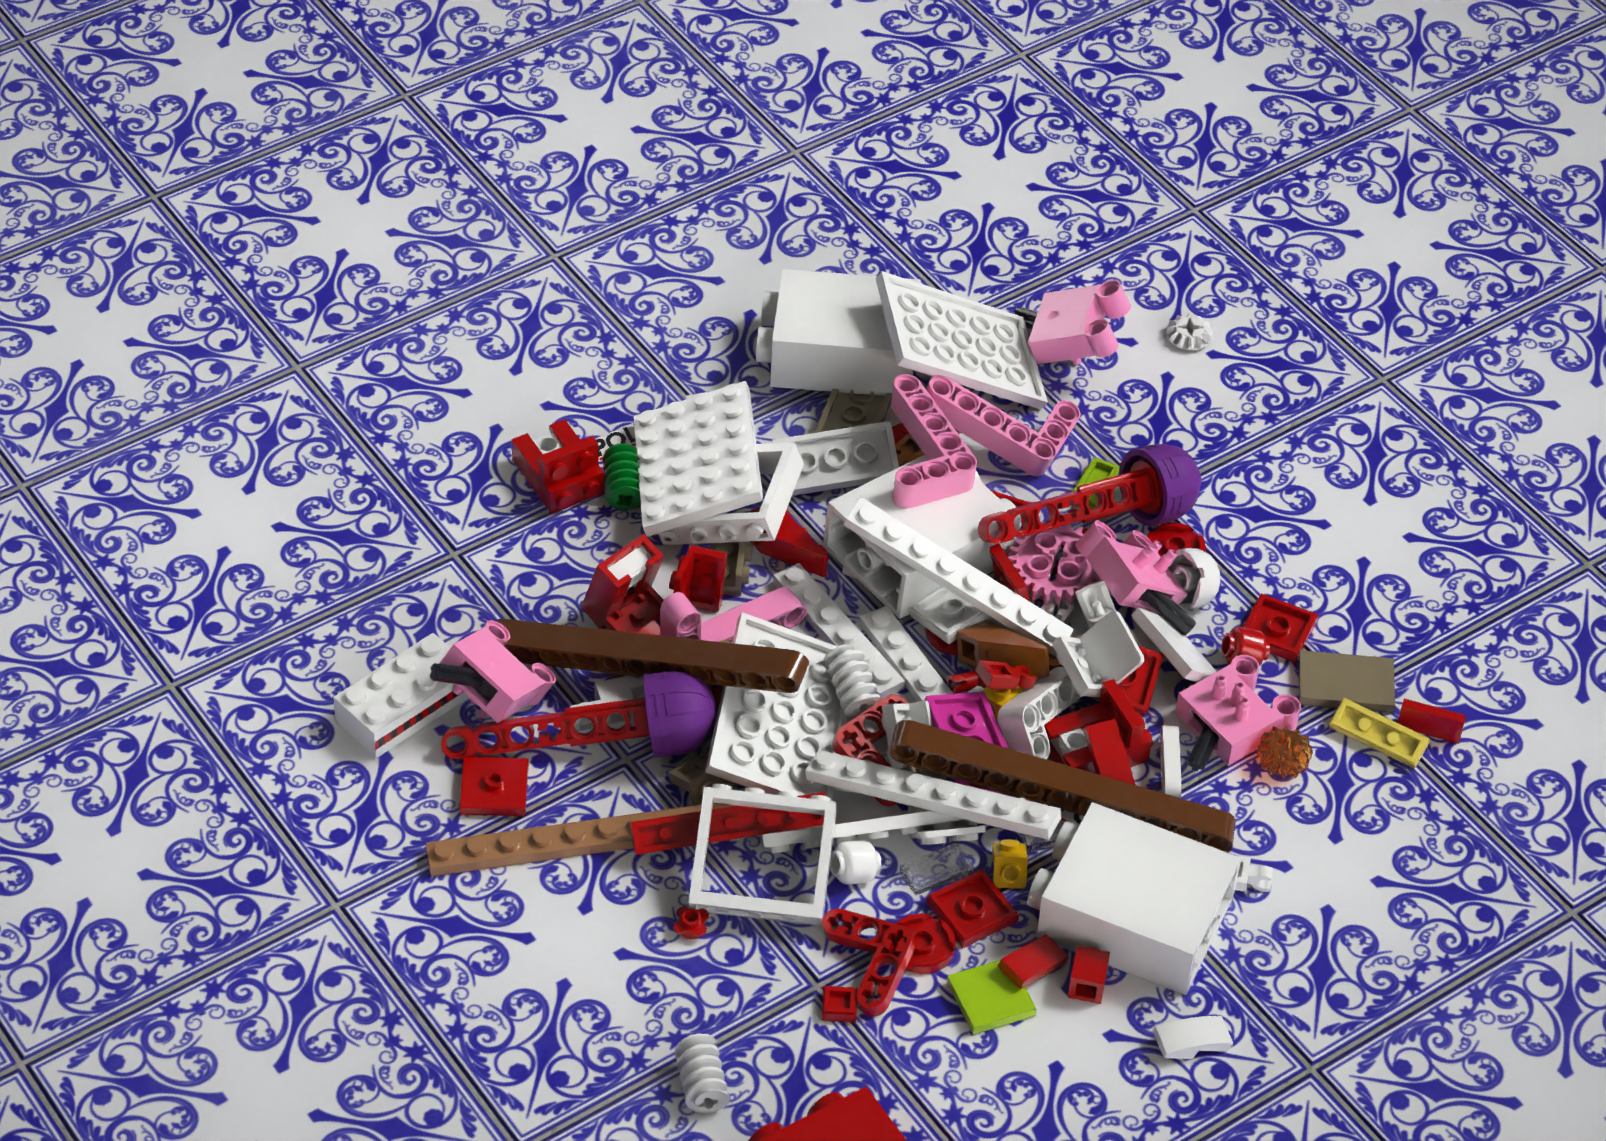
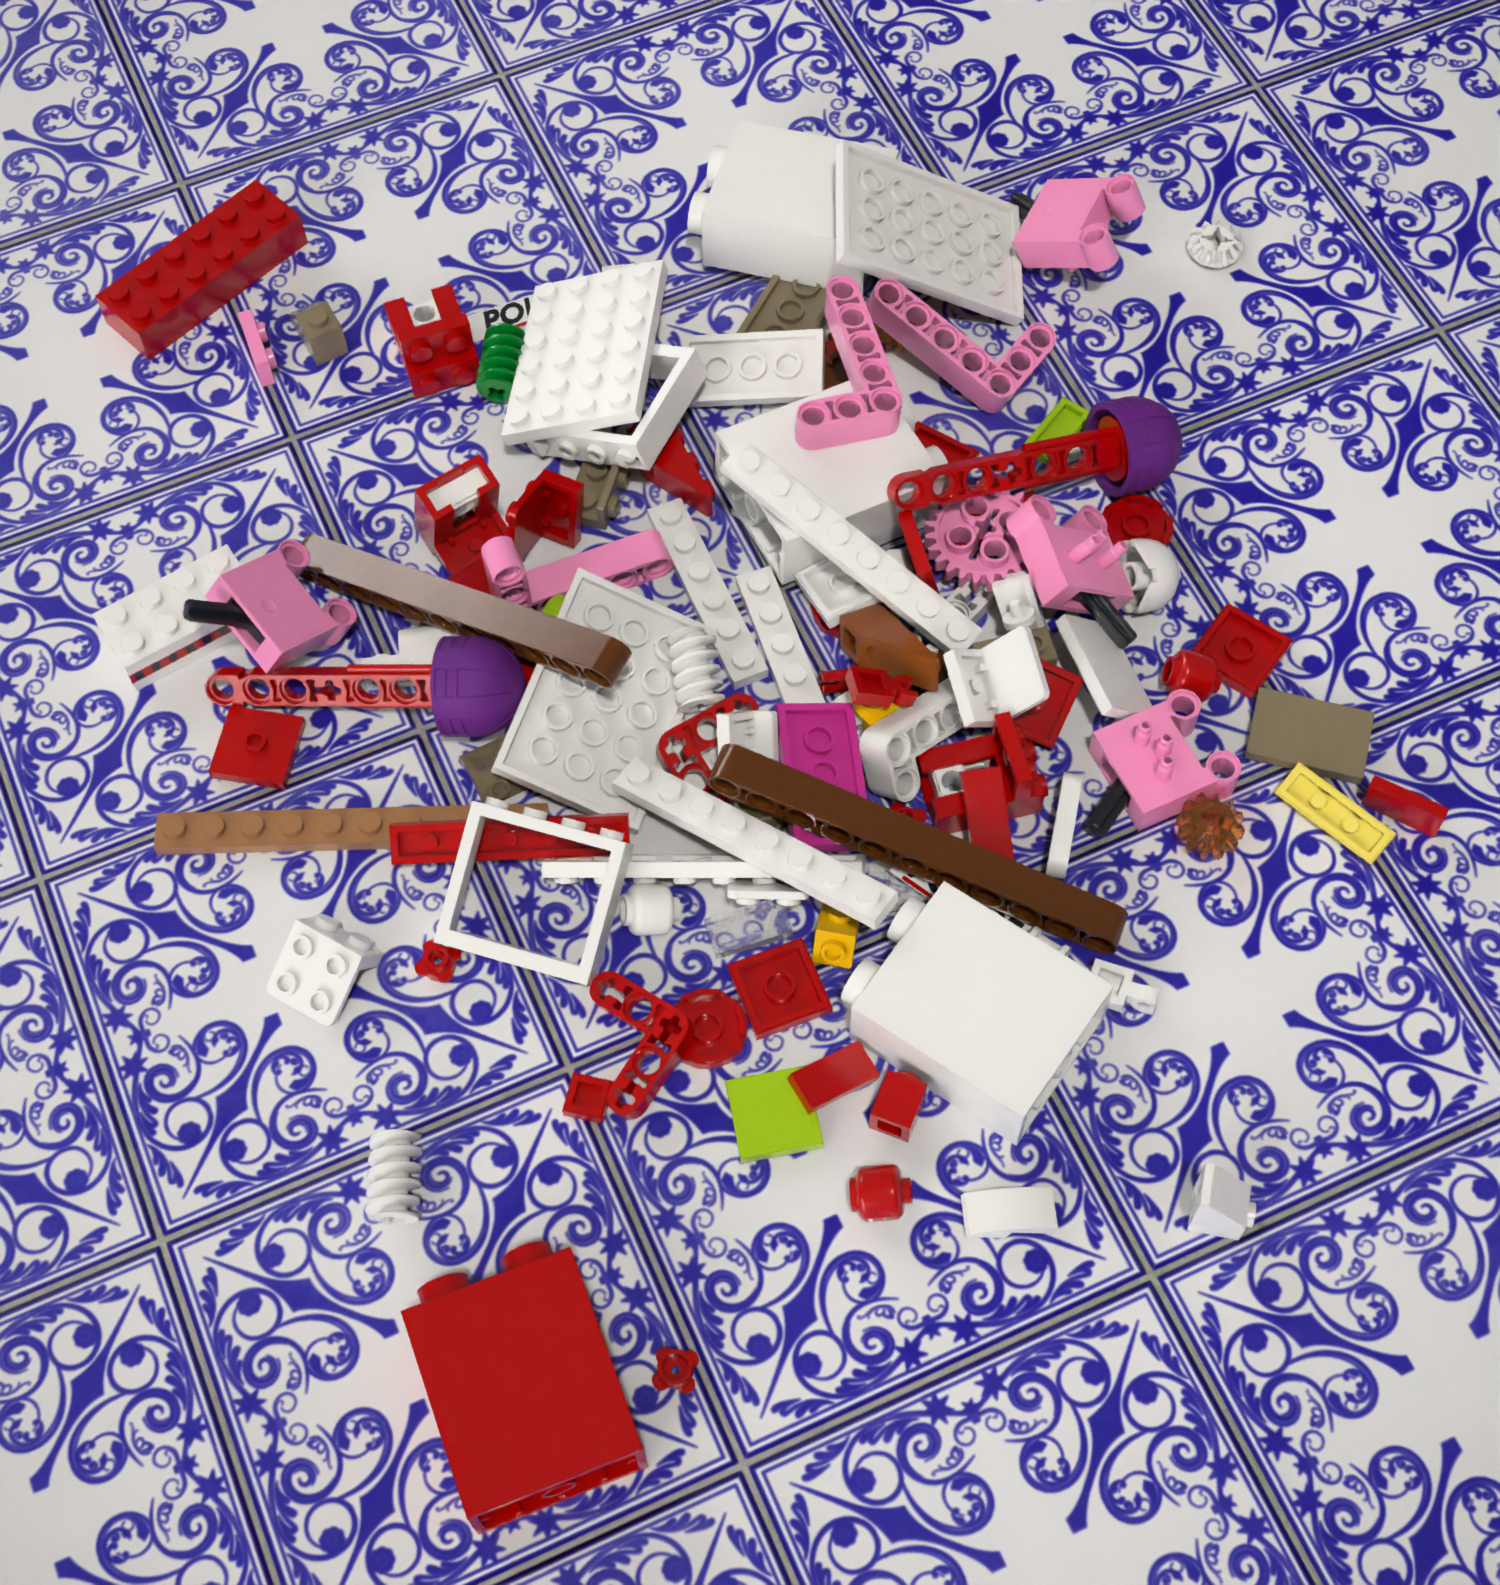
camera: 15 degrees right, 15 degrees up
none -> red brick [95,180,308,361]
none -> bright pink plate [237,309,278,387]
none -> white bracket [267,914,384,1026]
none -> dark tan slope [288,301,349,366]
none -> red head [849,1164,913,1222]
none -> white slope [1187,1163,1256,1241]

